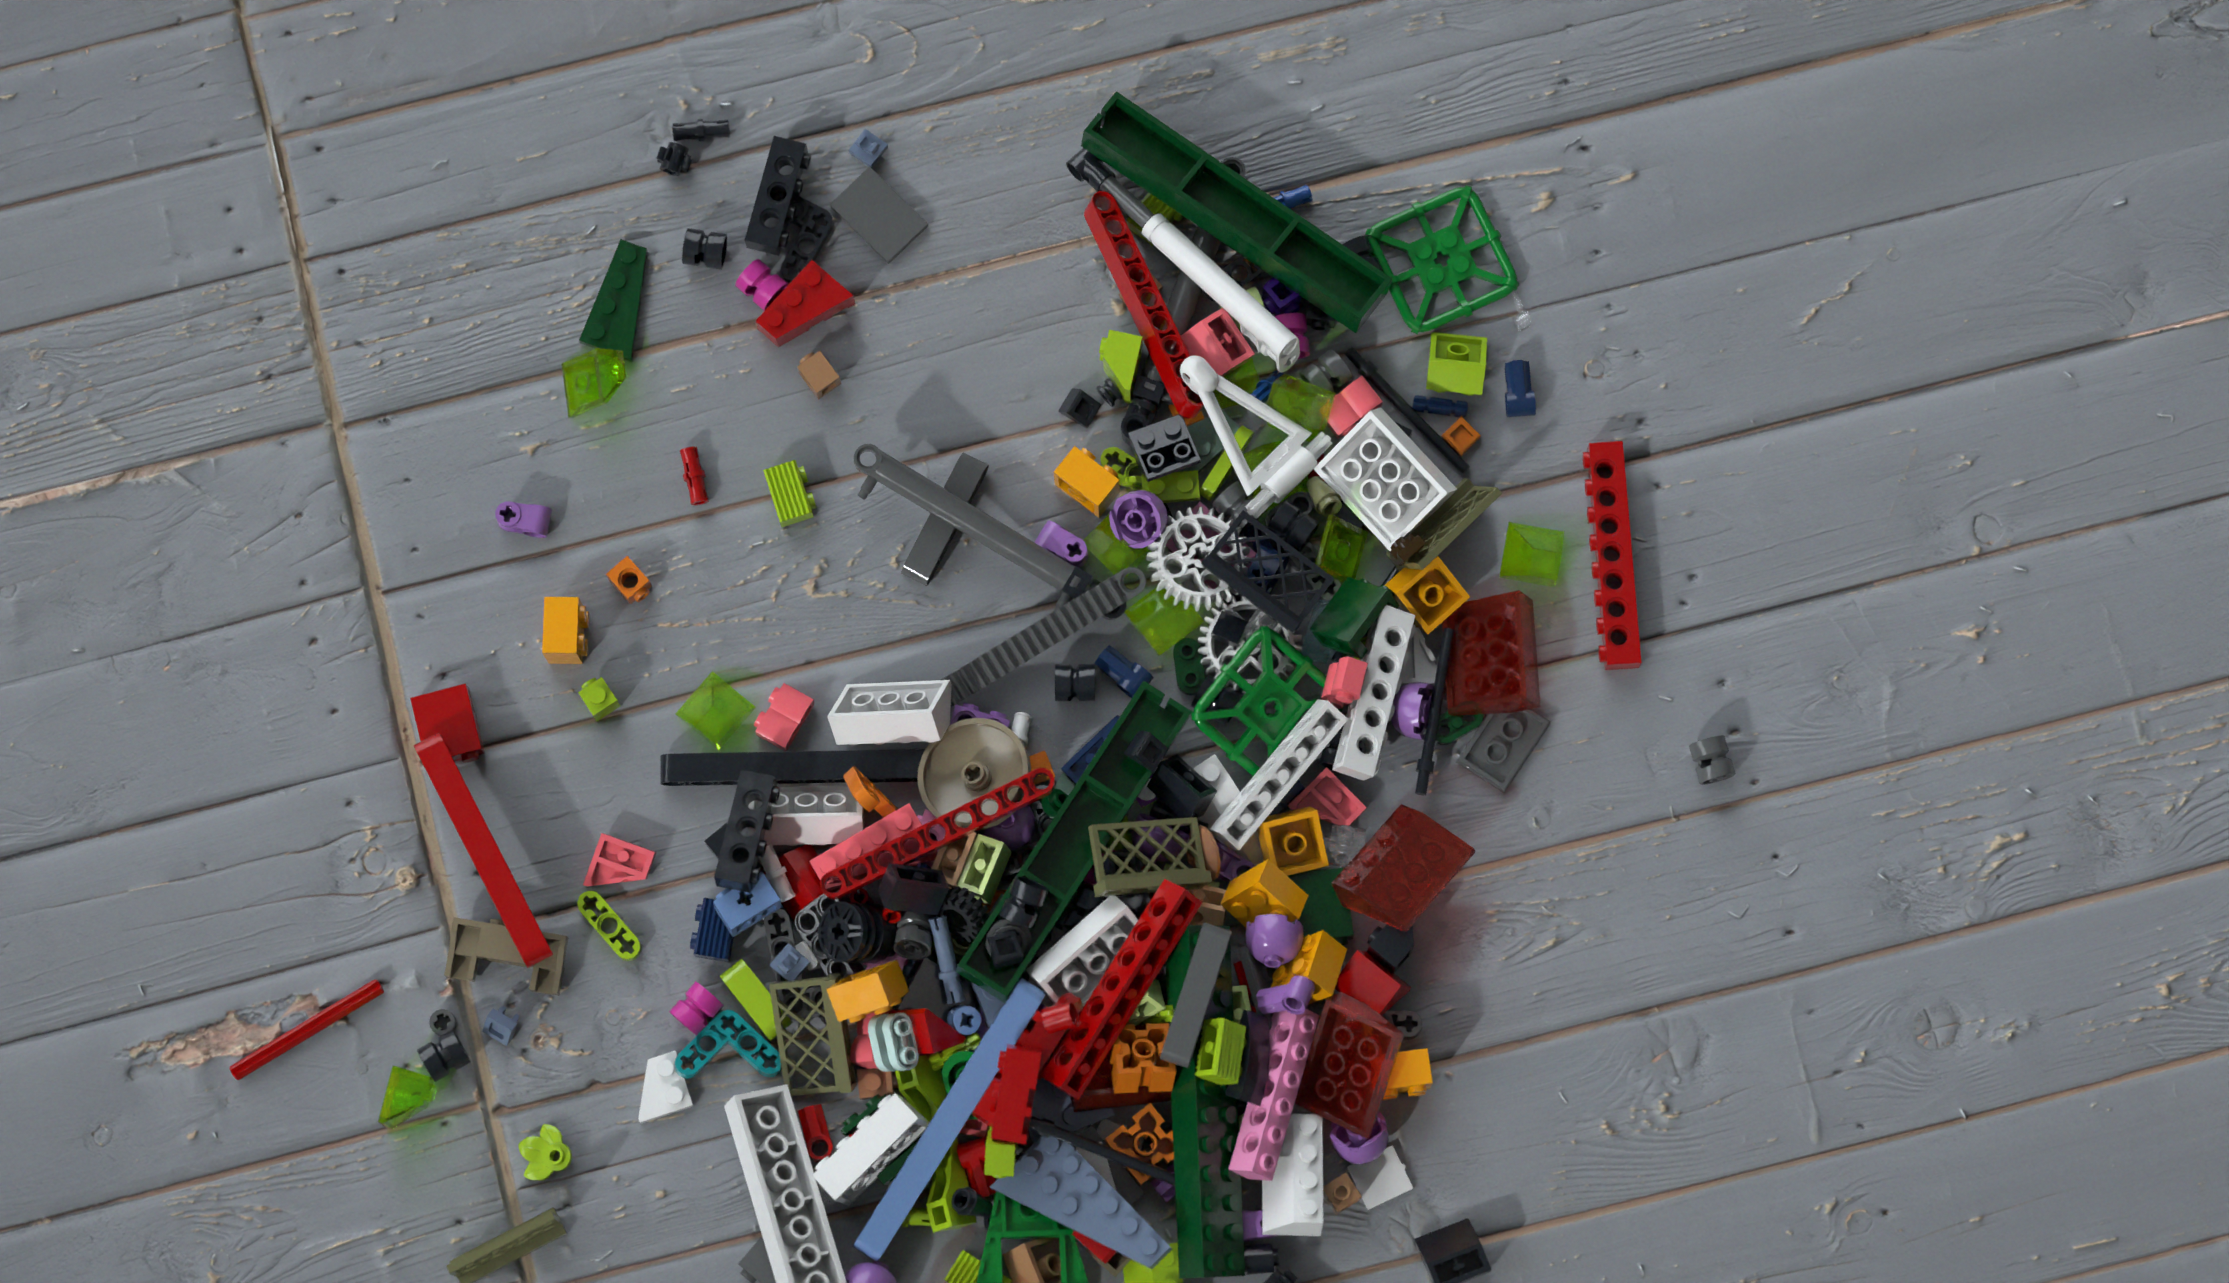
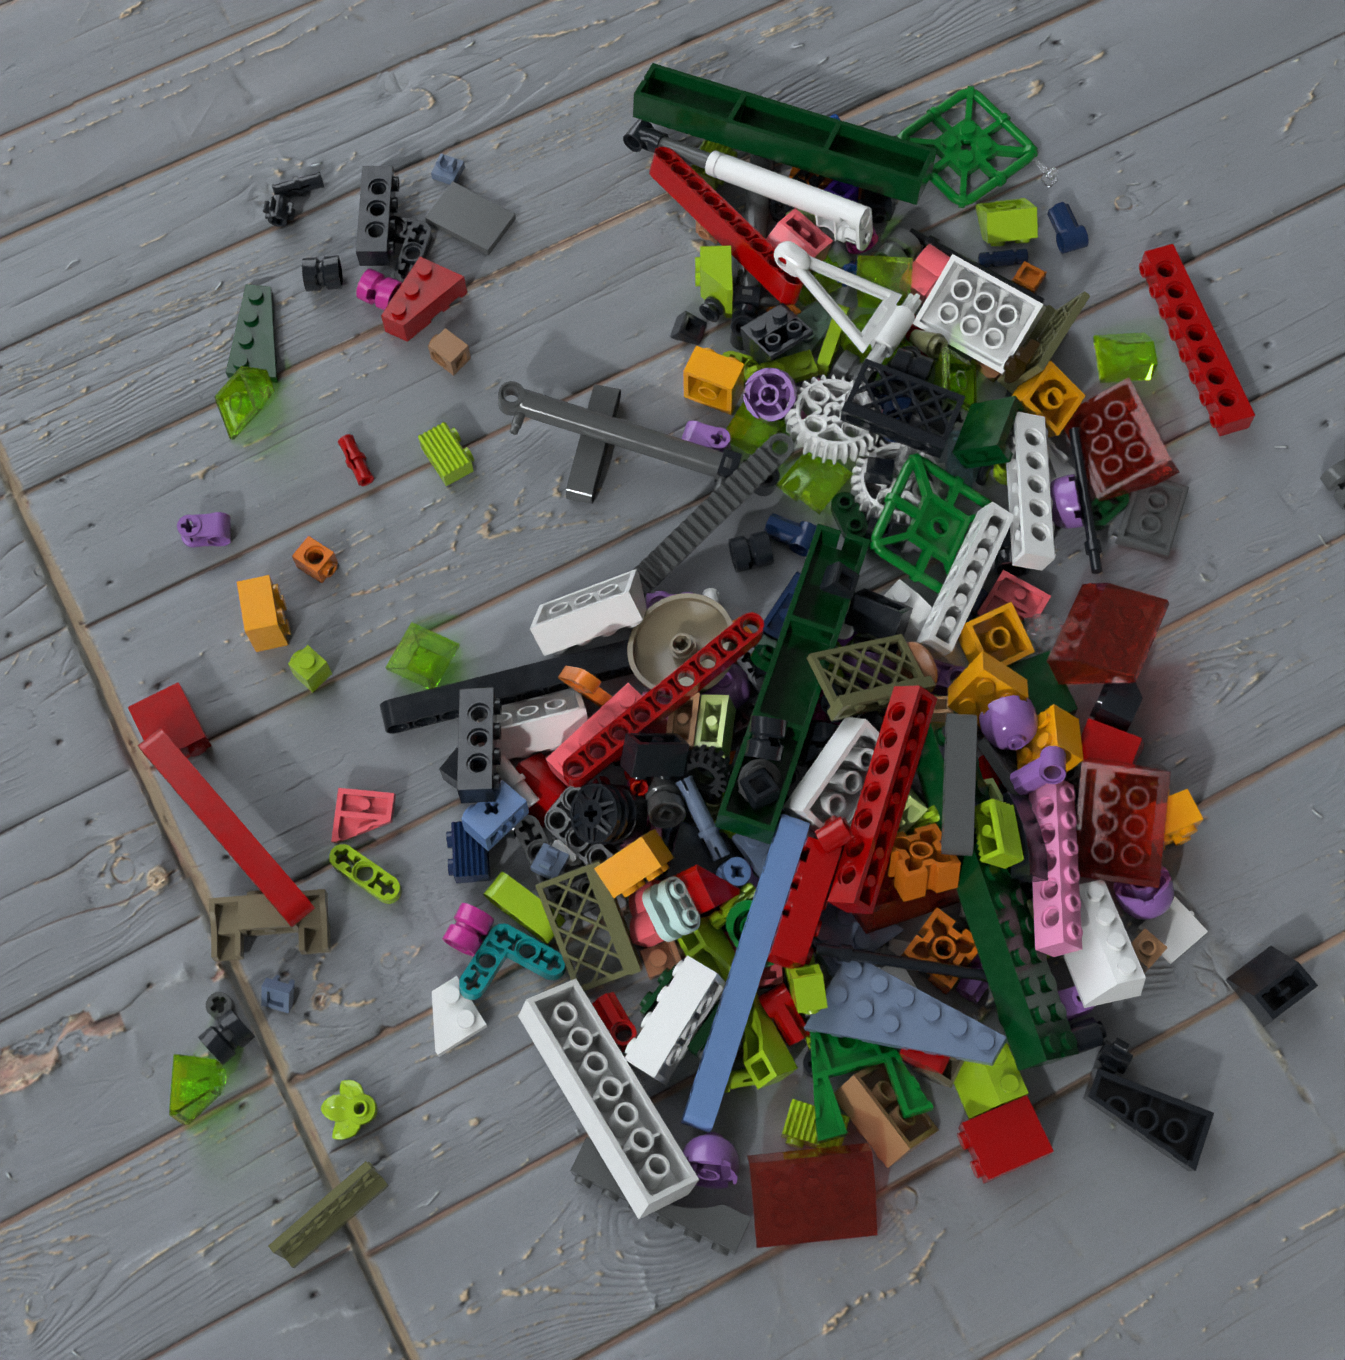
camera: 15 degrees left, 10 degrees down
red axle [230,979,384,1080] -> none
coral brick [754,683,815,752] -> none
black cone [952,1187,993,1217] -> none
red wedge [987,1044,1042,1144] -> none
coral brick [1321,657,1368,709] -> none

